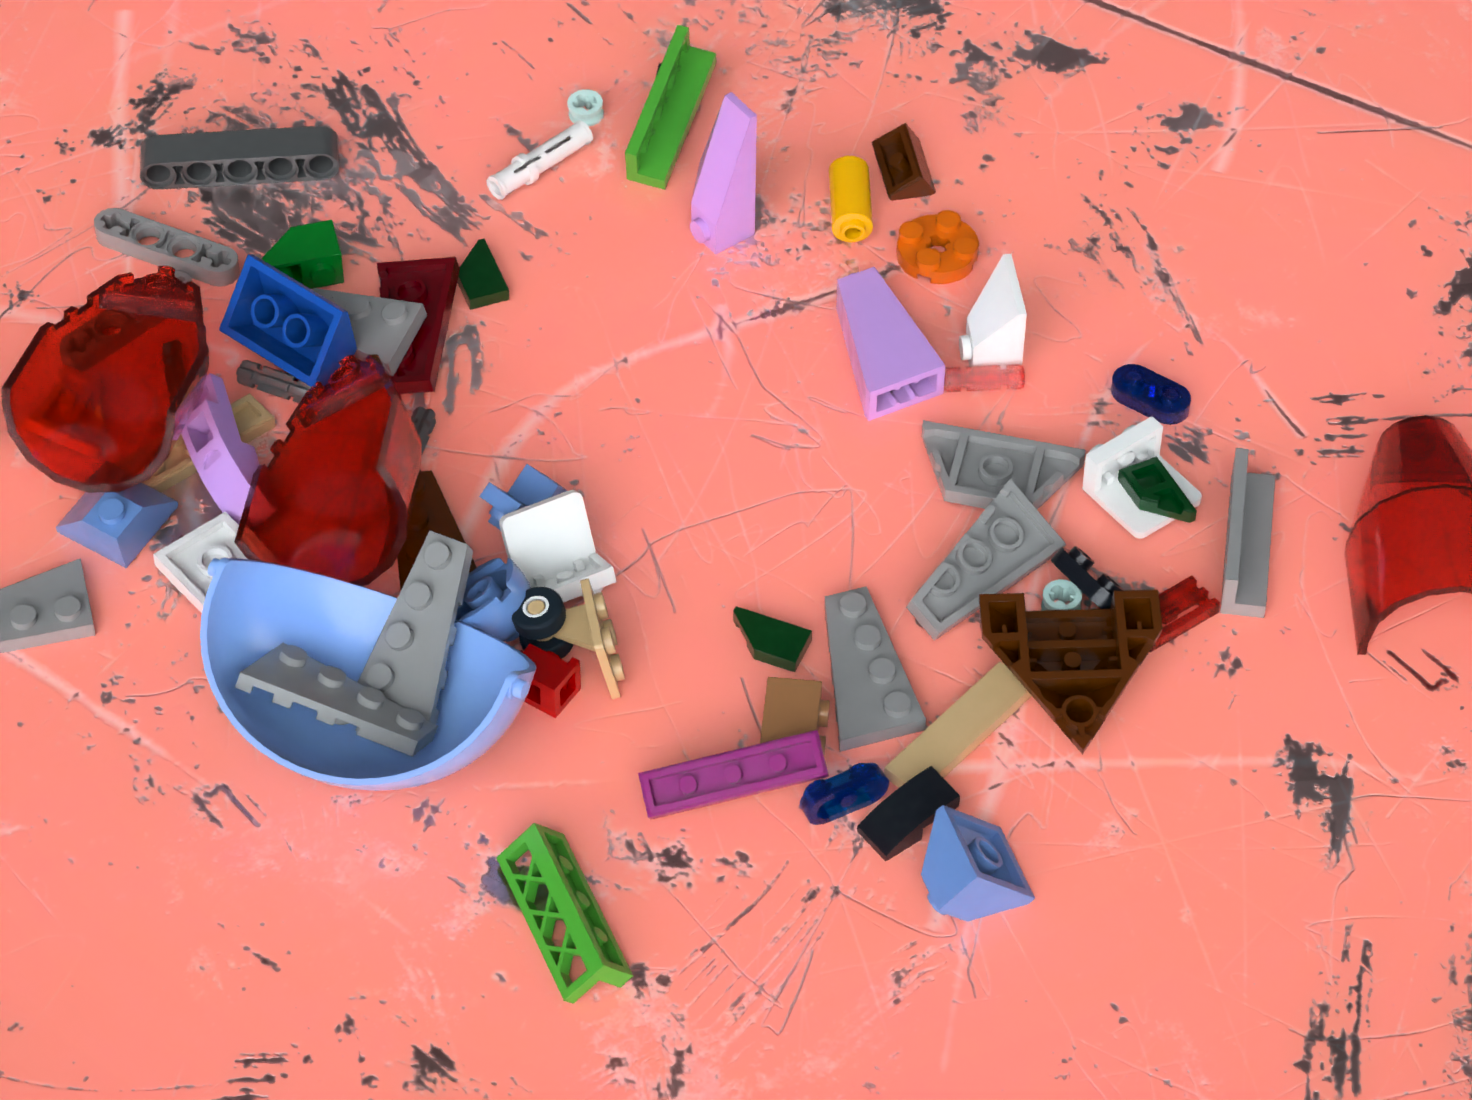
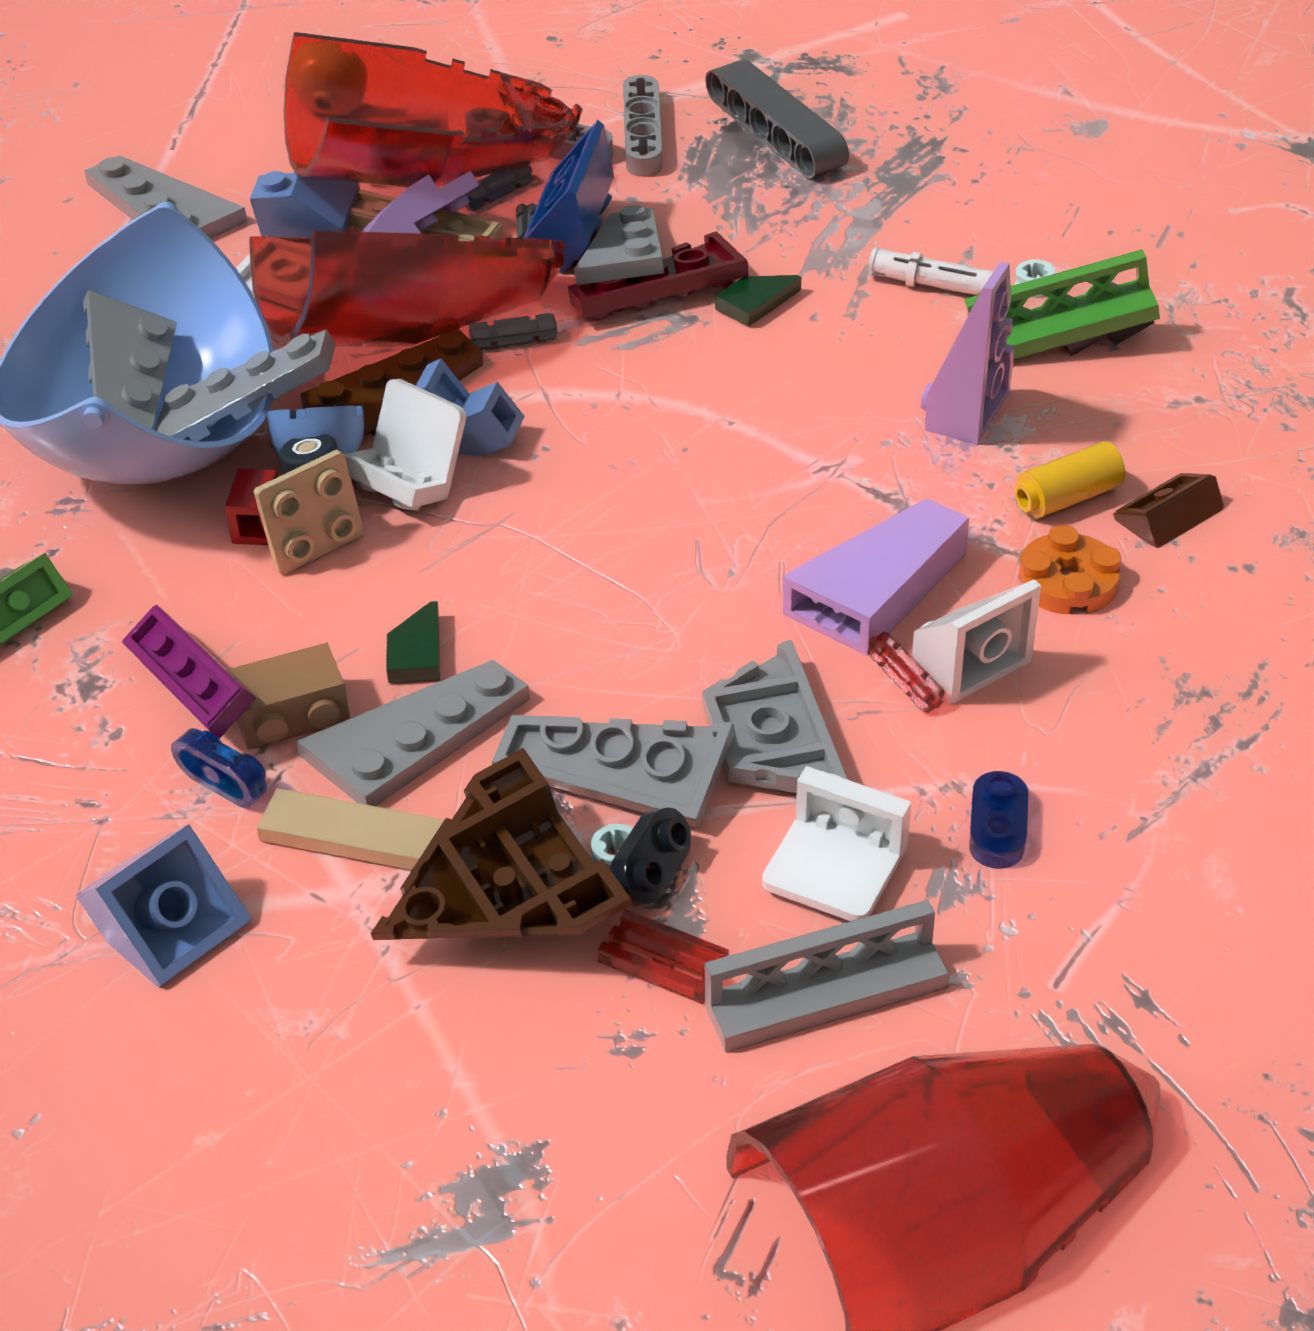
camera: 65 degrees right, 5 degrees down
green slope [262,220,344,289] -> none
black slope [857,766,960,862] -> none
dark green tile [1118,456,1197,523] -> none

